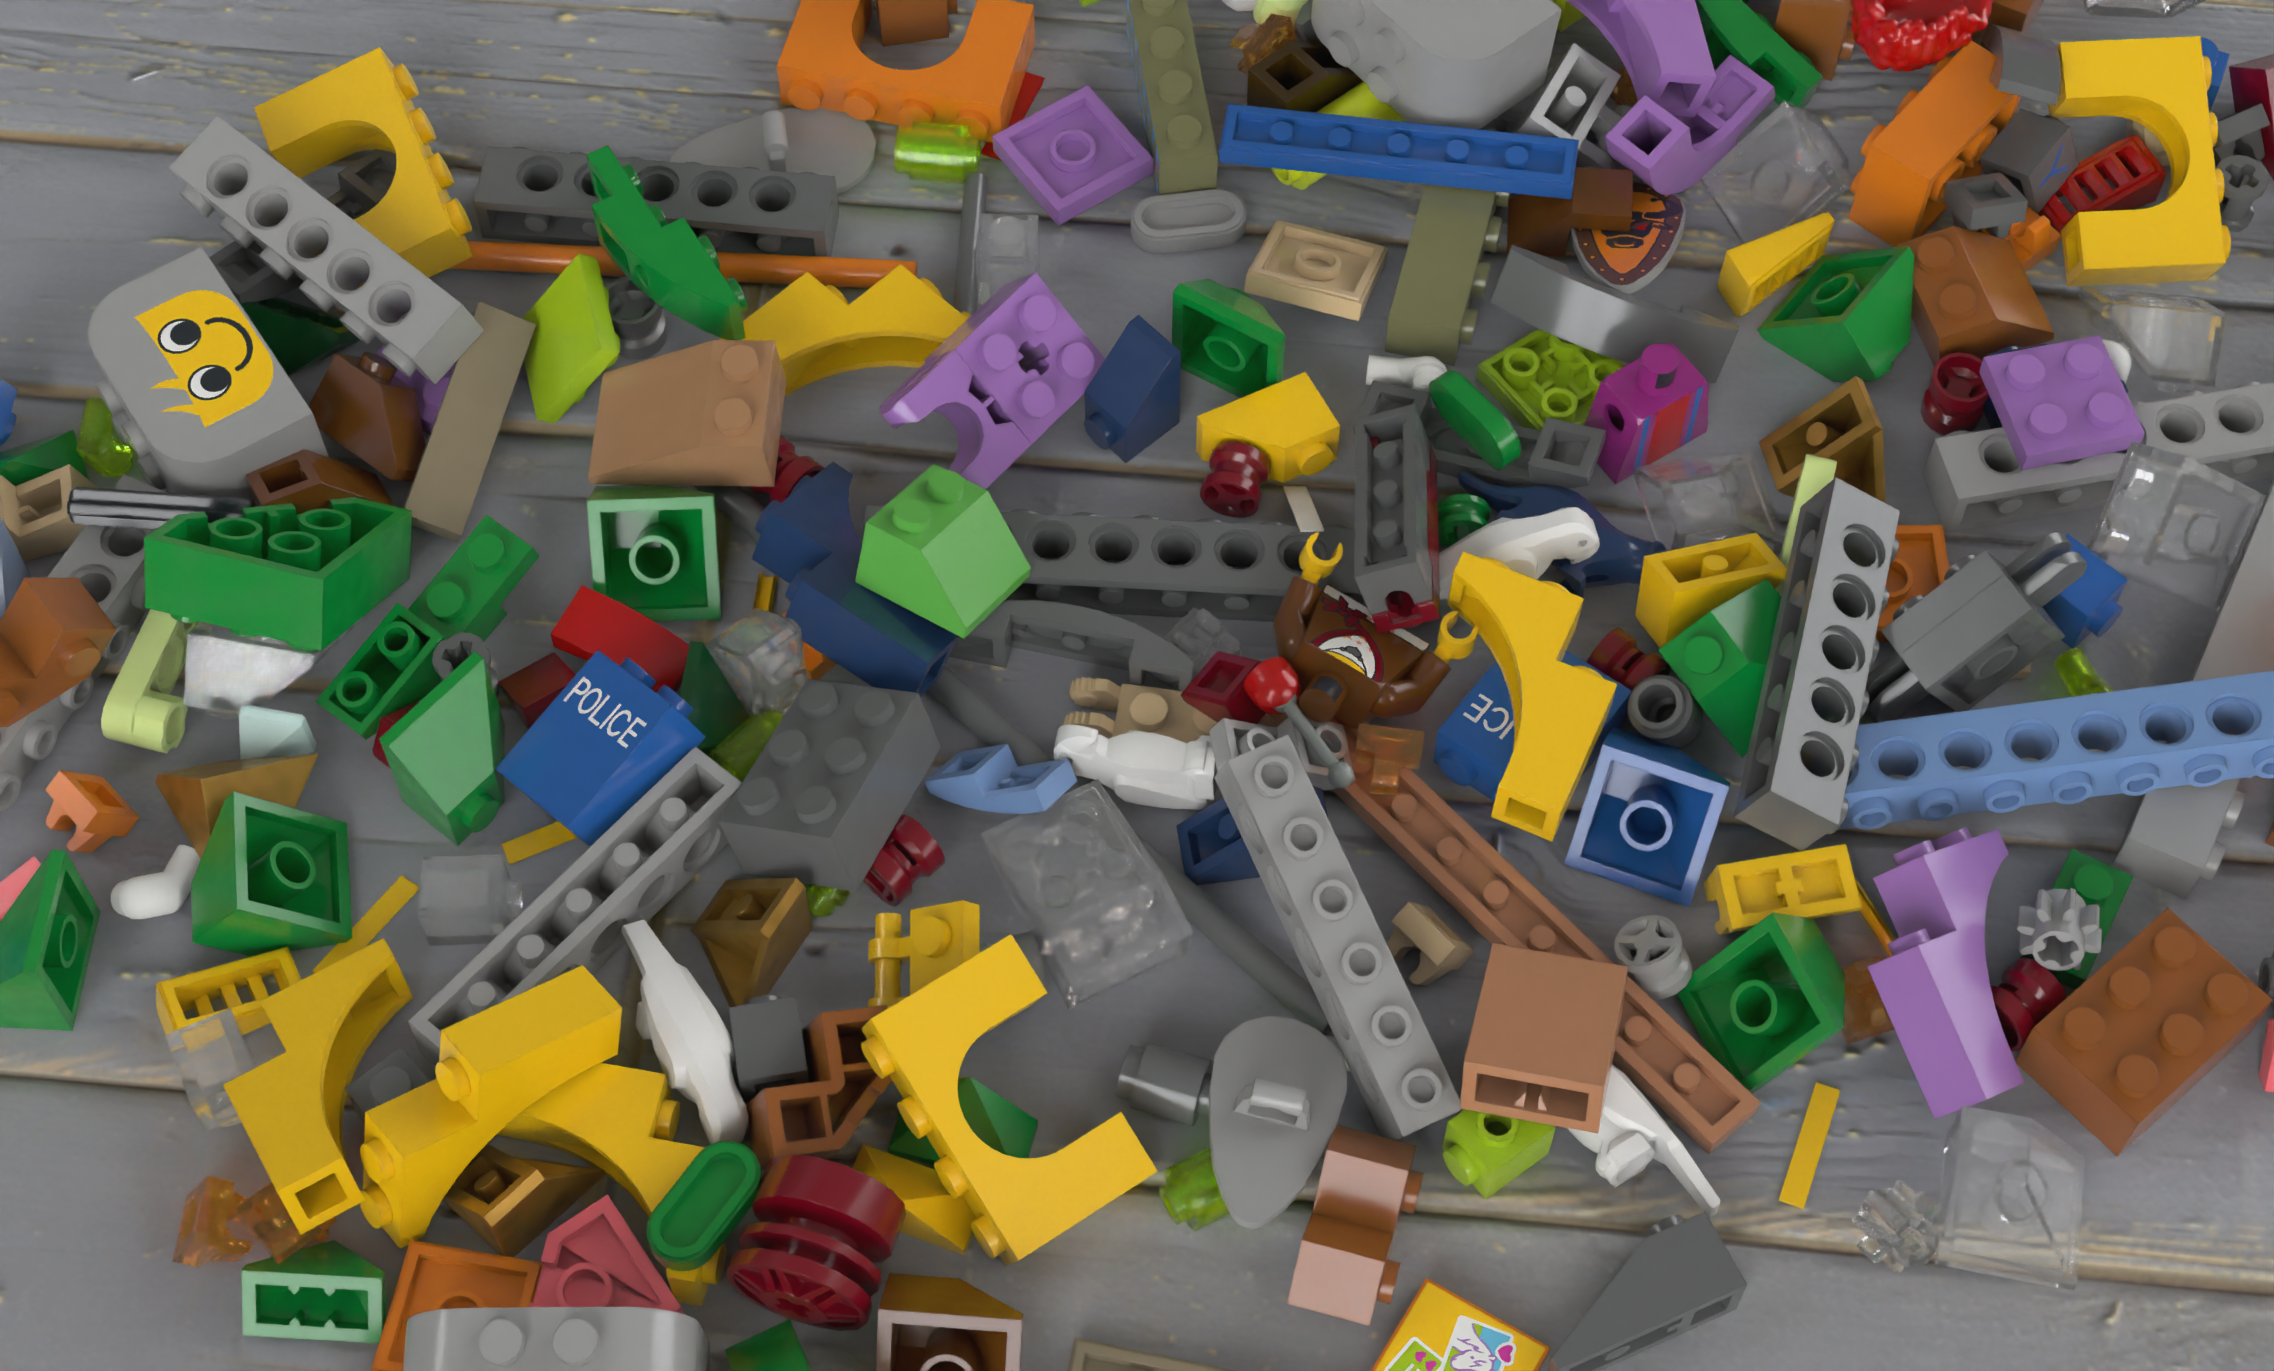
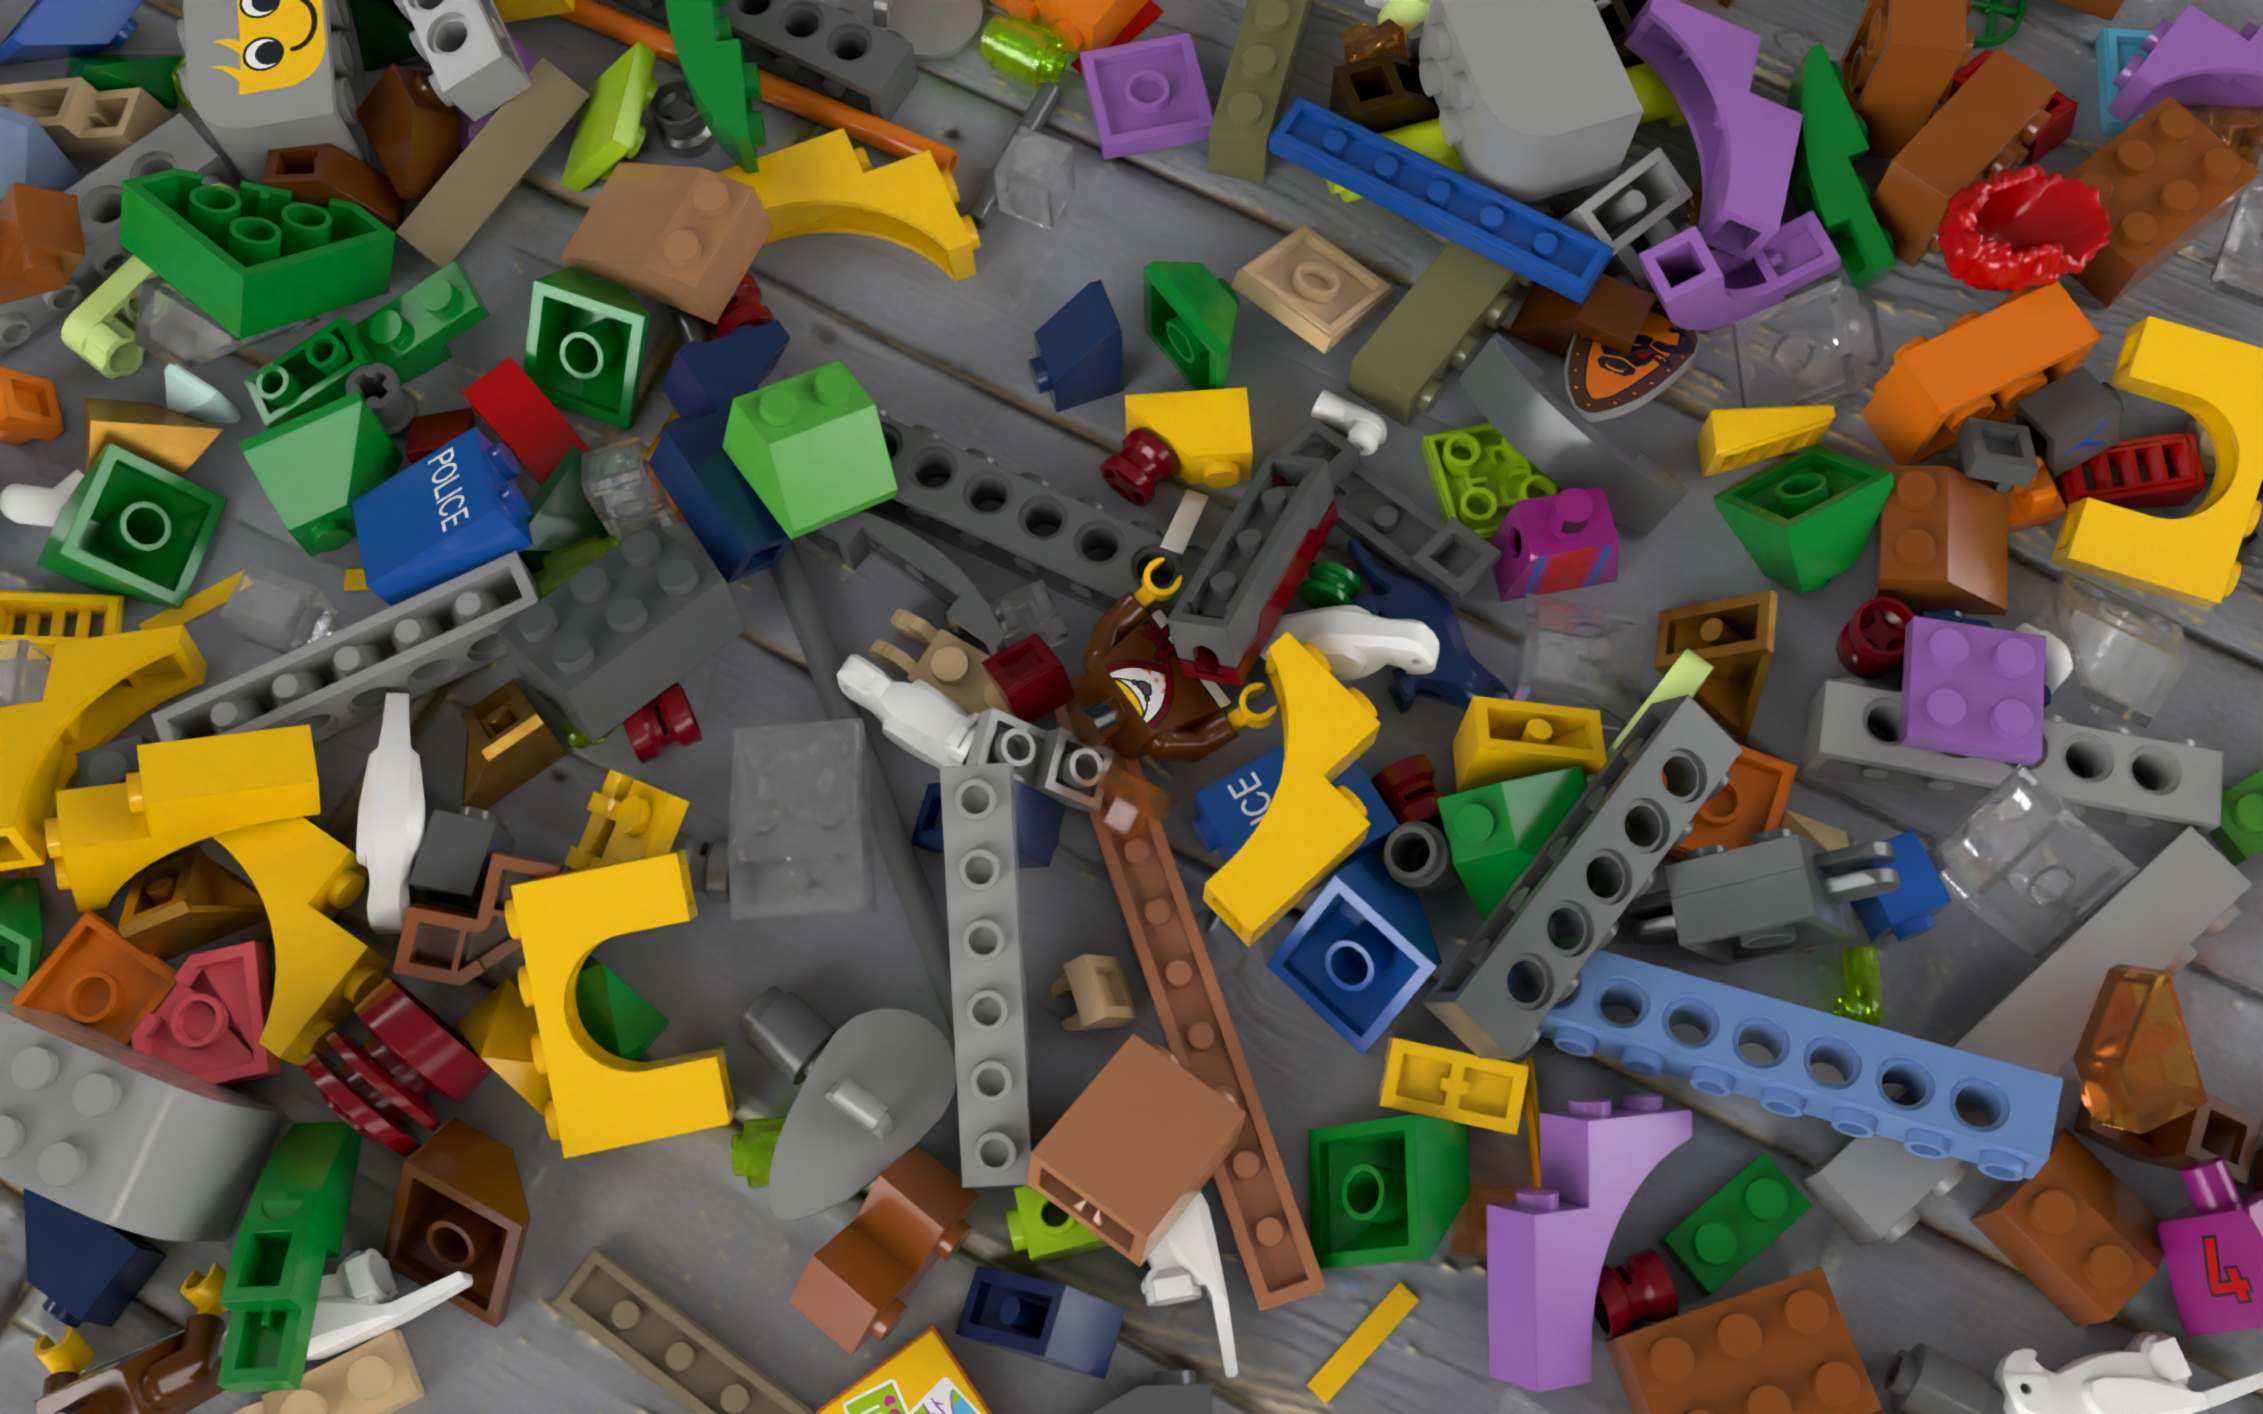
camera: 25 degrees right, 10 degrees up
axle [67,487,256,529] -> none
green tile [646,1141,762,1271] -> none
medium lavender brick [880,272,1105,489] -> none
medium blue slope [924,744,1077,814] -> none
light grey tile [1130,189,1247,254] -> none
hinge [1244,657,1354,788] -> none
green tile [1429,370,1521,470] -> none
light grey wheel [1614,915,1693,1000] -> none
dark grey slope [1972,24,2061,106] -> none
light grey gear [2017,888,2102,971] -> none
none -> dark blue slope [955,1265,1126,1379]

